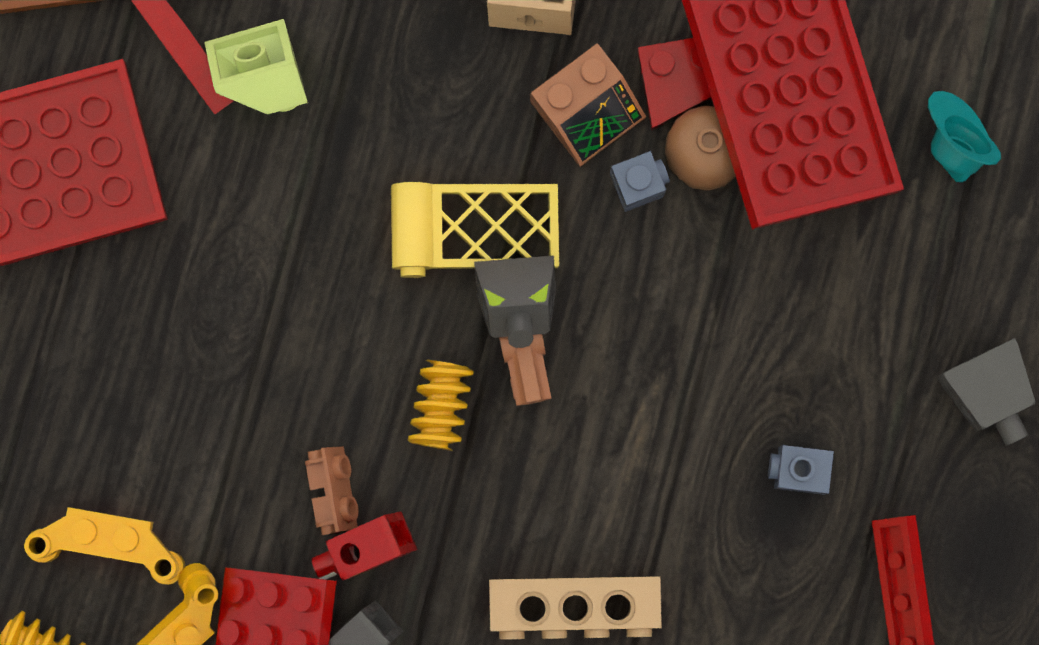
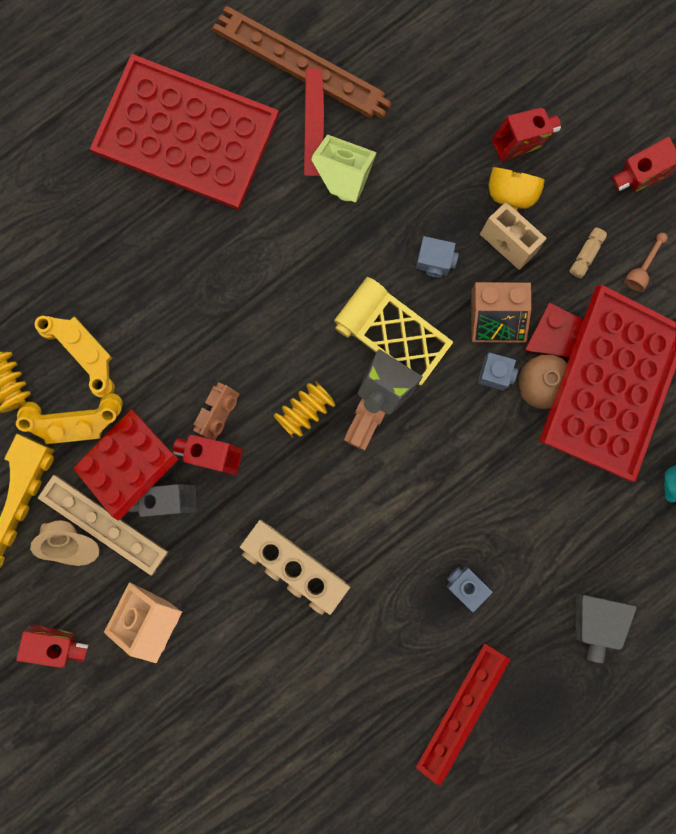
camera: 40 degrees right, 0 degrees up
none -> sand blue brick [416,236,459,278]

